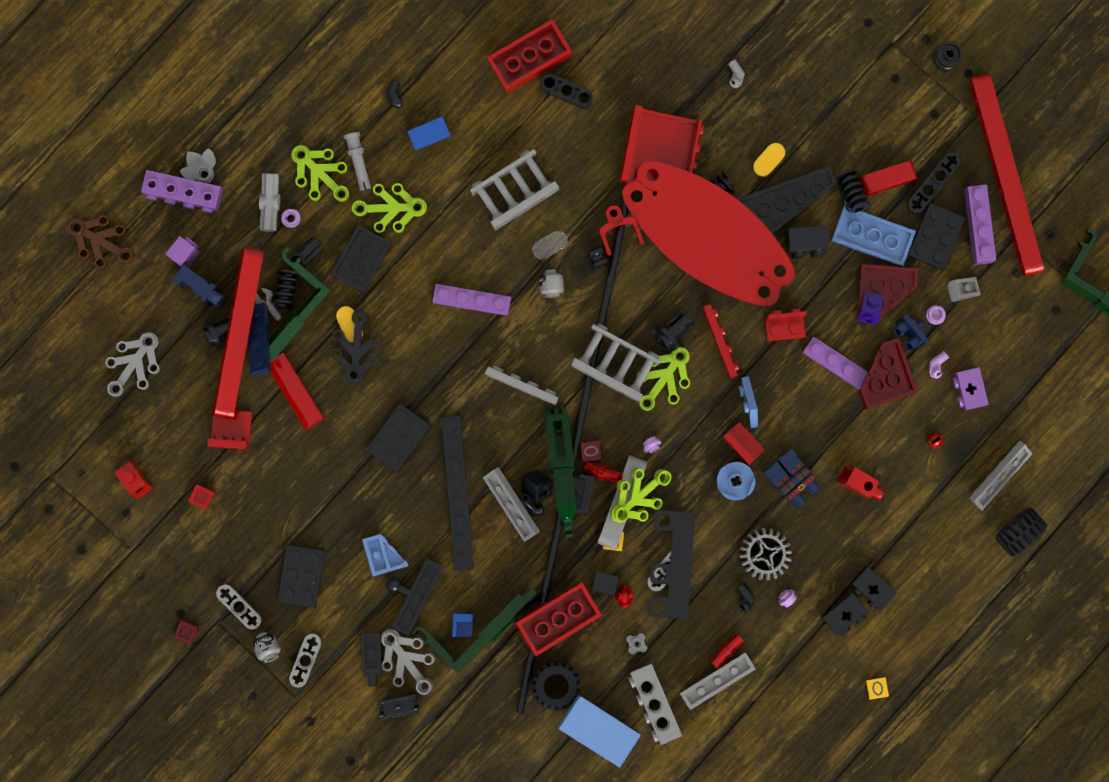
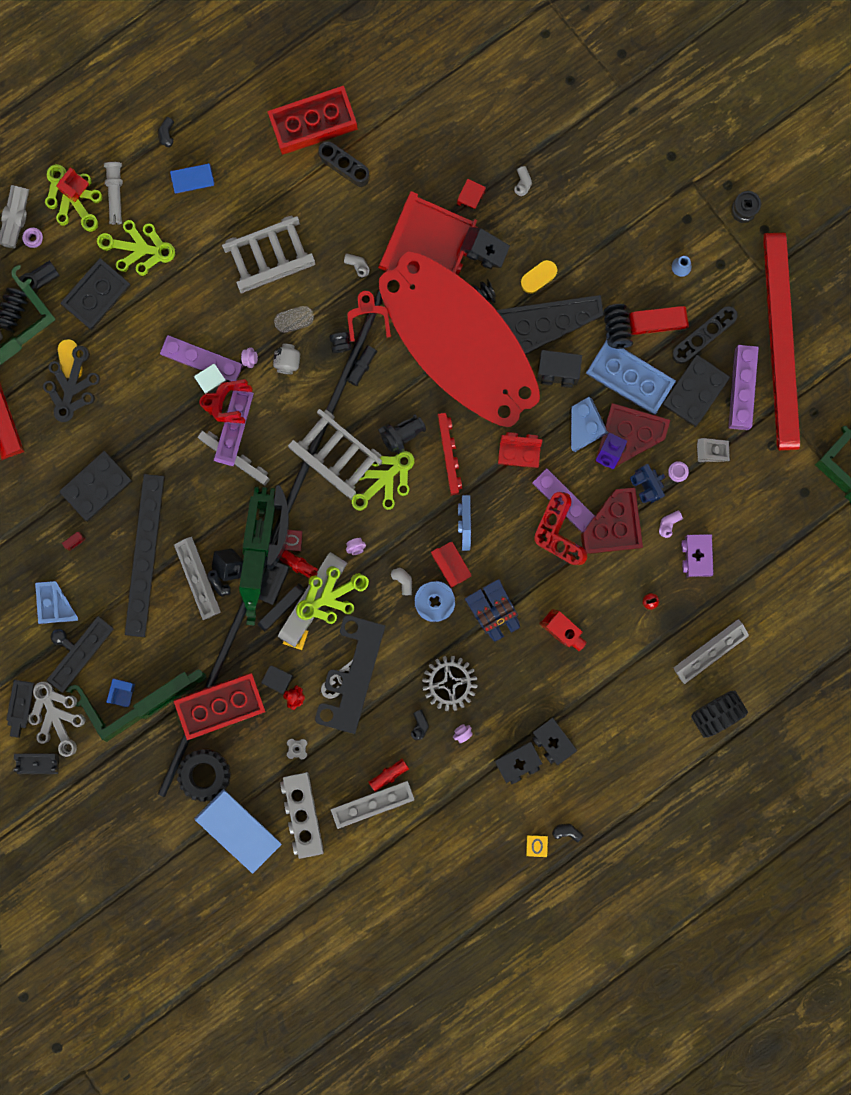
camera: 10 degrees right, 0 degrees up
none -> red panel [56,167,89,202]
none -> dark red tile [62,531,86,551]
none -> light aqua panel [194,364,226,394]
none -> red piece [199,379,253,424]
none -> medium lavender plate [214,391,254,466]
none -> lavender plate [241,348,258,368]
none -> black beam [257,583,306,632]
none -> black slope [267,485,289,569]
none -> light grey arm [344,253,369,277]
none -> black pin [346,345,377,386]
none -> light grey arm [391,568,412,595]
none -> red panel [457,179,486,209]
none -> black brick [460,227,510,269]
none -> red beam [535,492,587,565]
none -> black arm [552,823,584,843]
none -> medium blue wing [571,397,608,452]
none -> medium blue cone [672,256,692,277]

